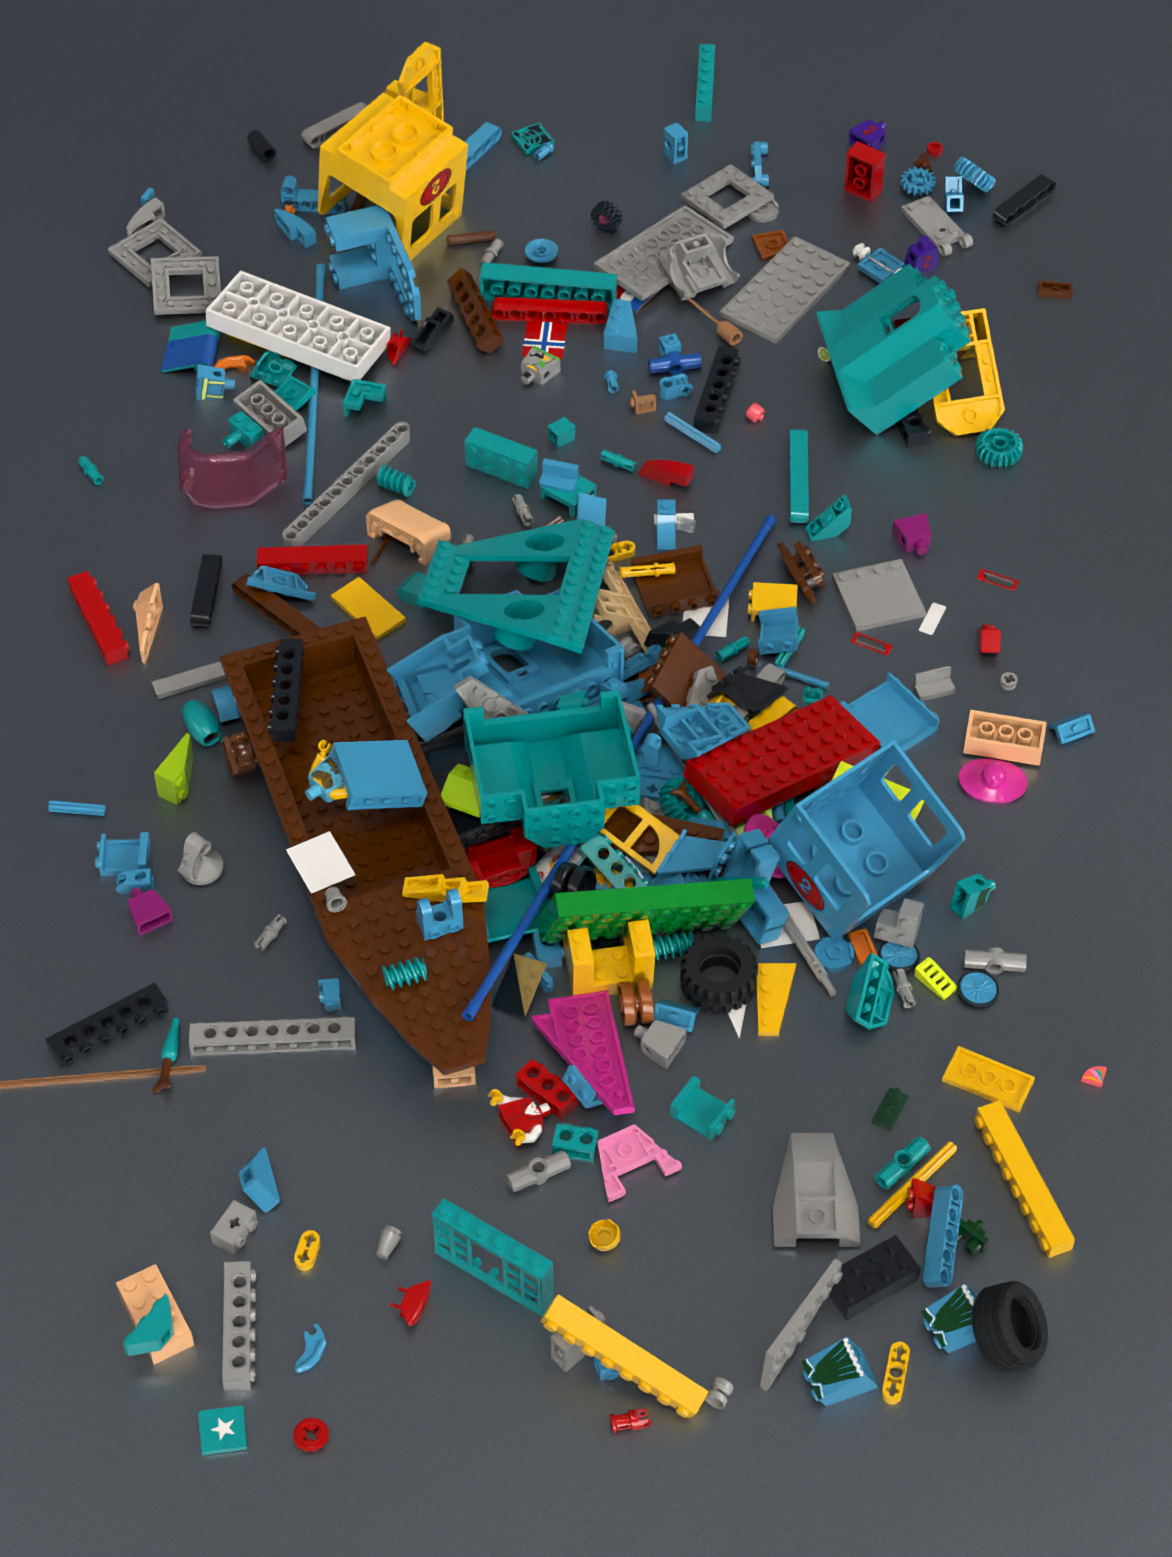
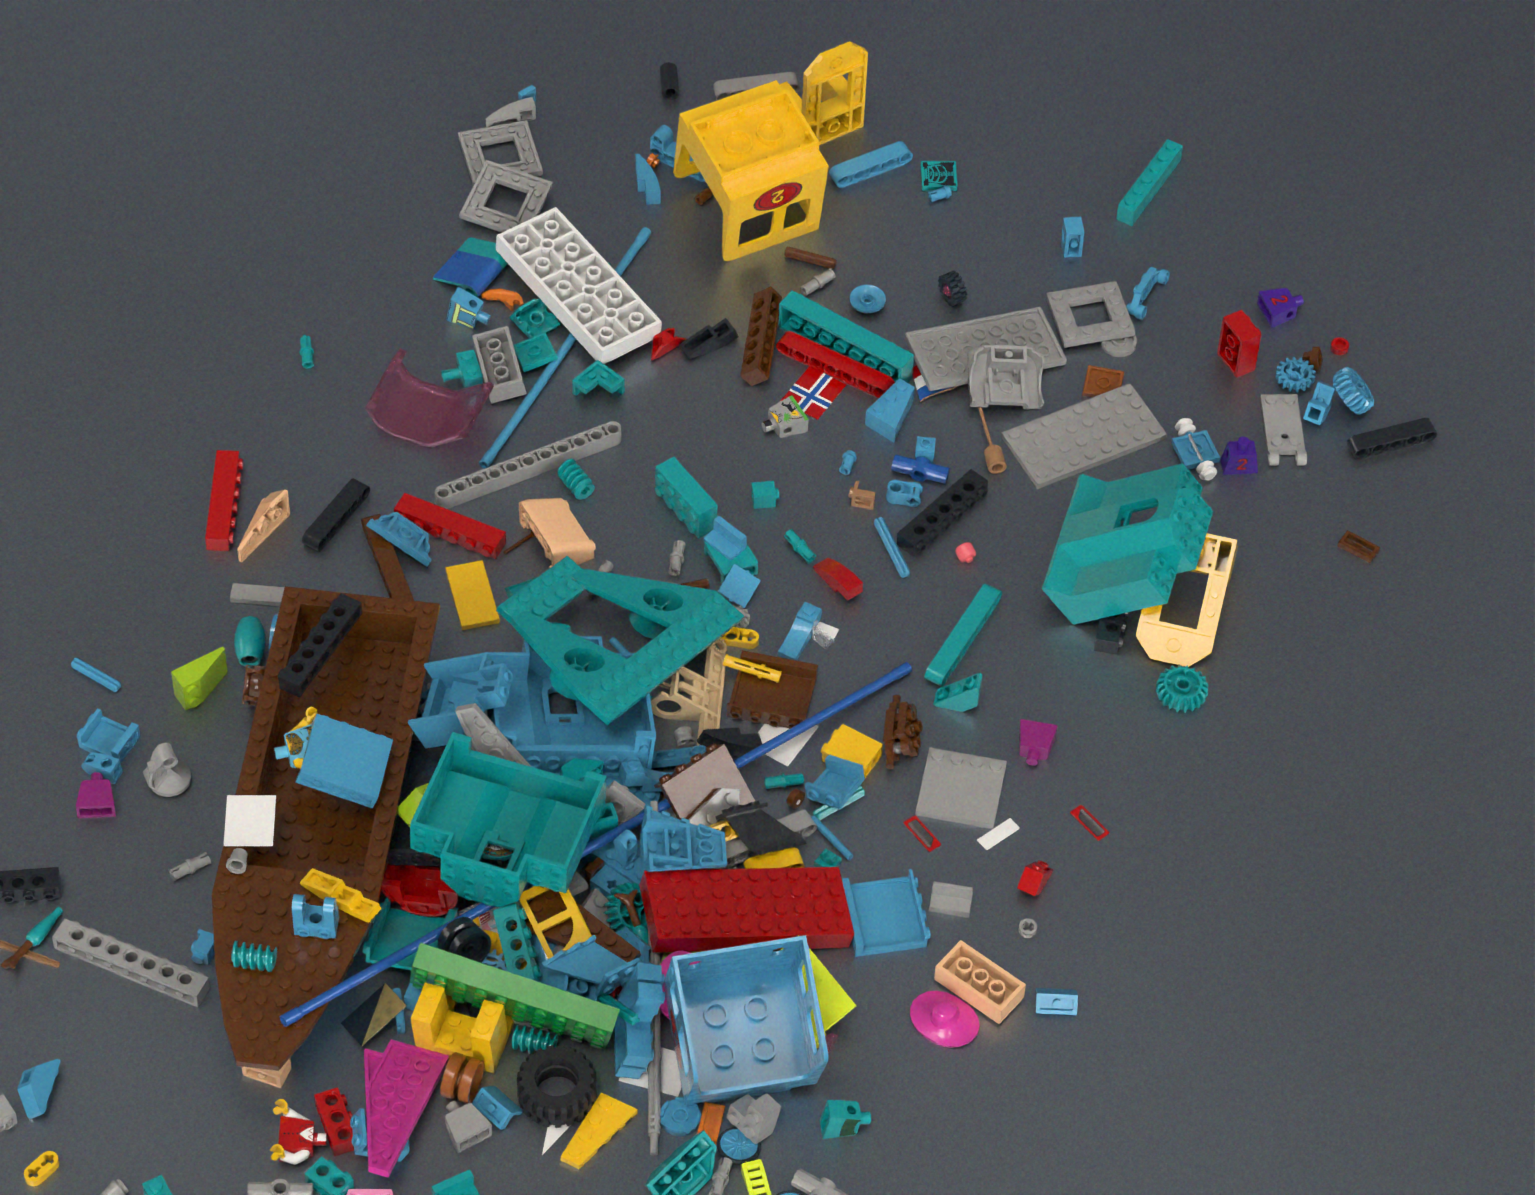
camera: 25 degrees right, 0 degrees up
dark azure bracket [324,205,422,322] -> none

